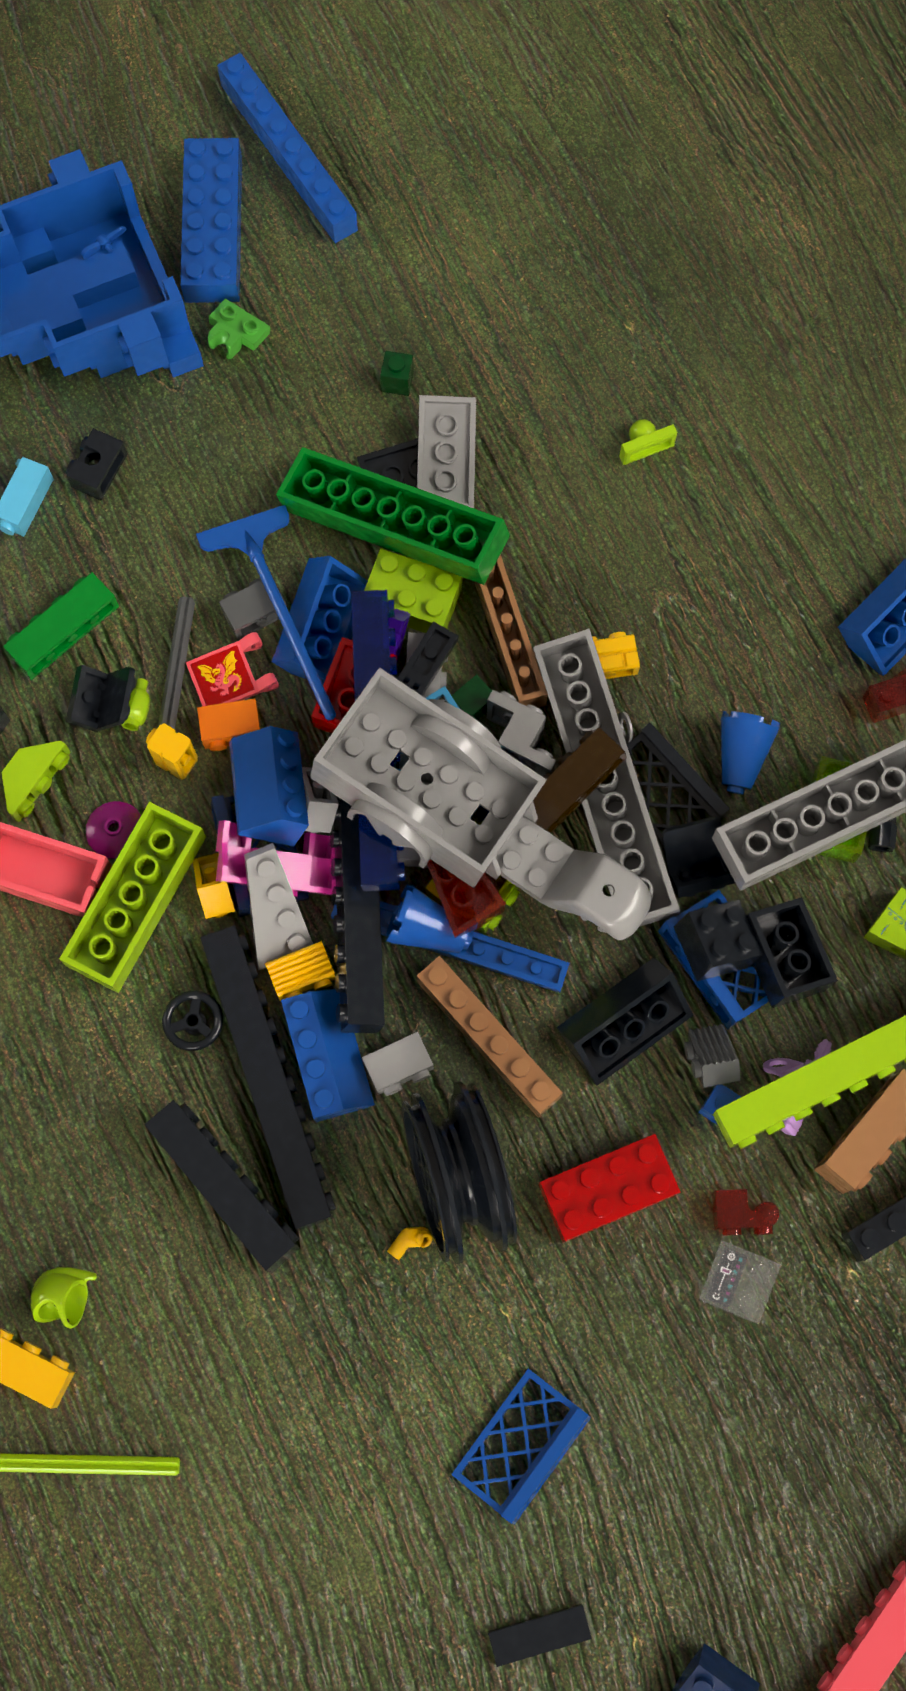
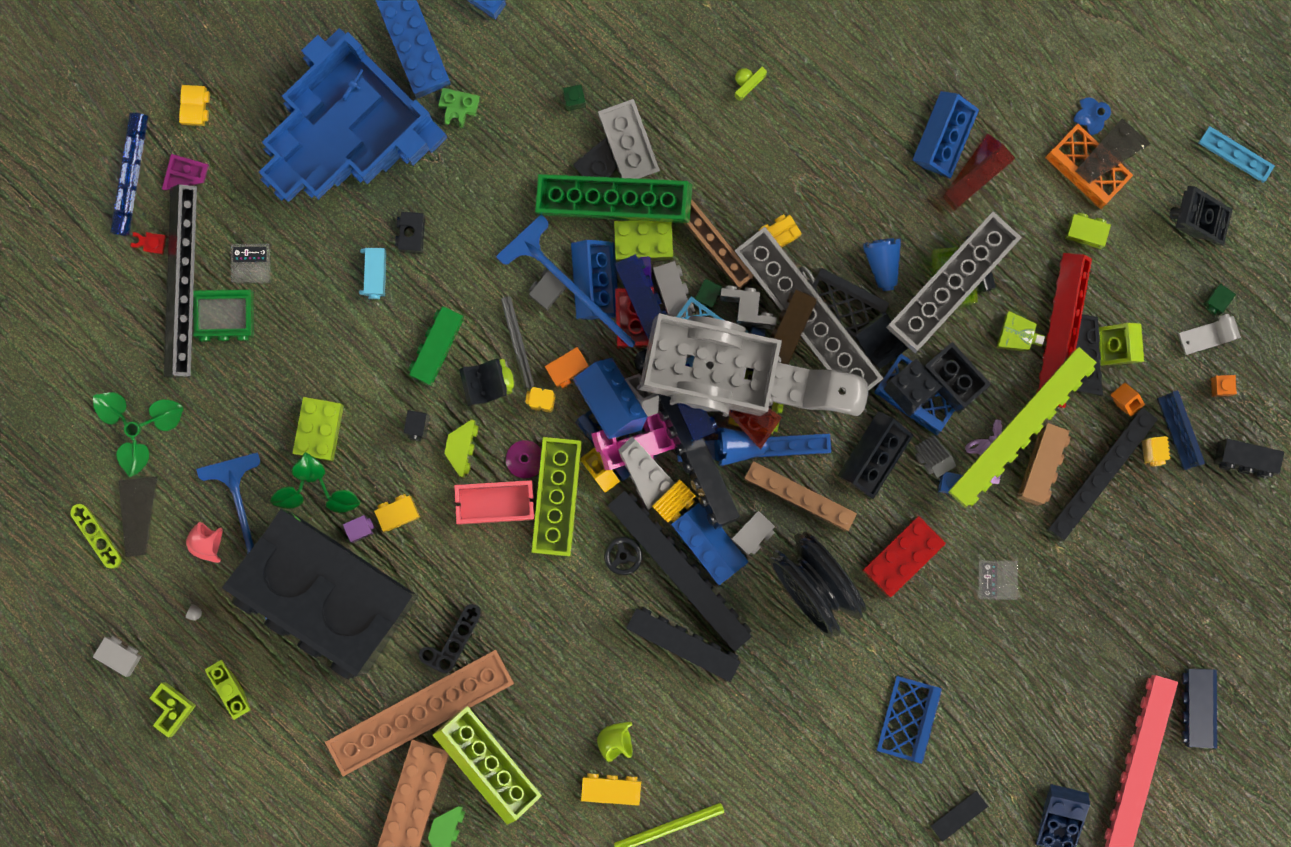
camera: 20 degrees left, 10 degrees up
flag [185,632,279,706] -> none
yellow arm [387,1226,433,1260] -> none
black hinge [397,621,459,696] -> none
clear red brick [712,1189,779,1236] -> none

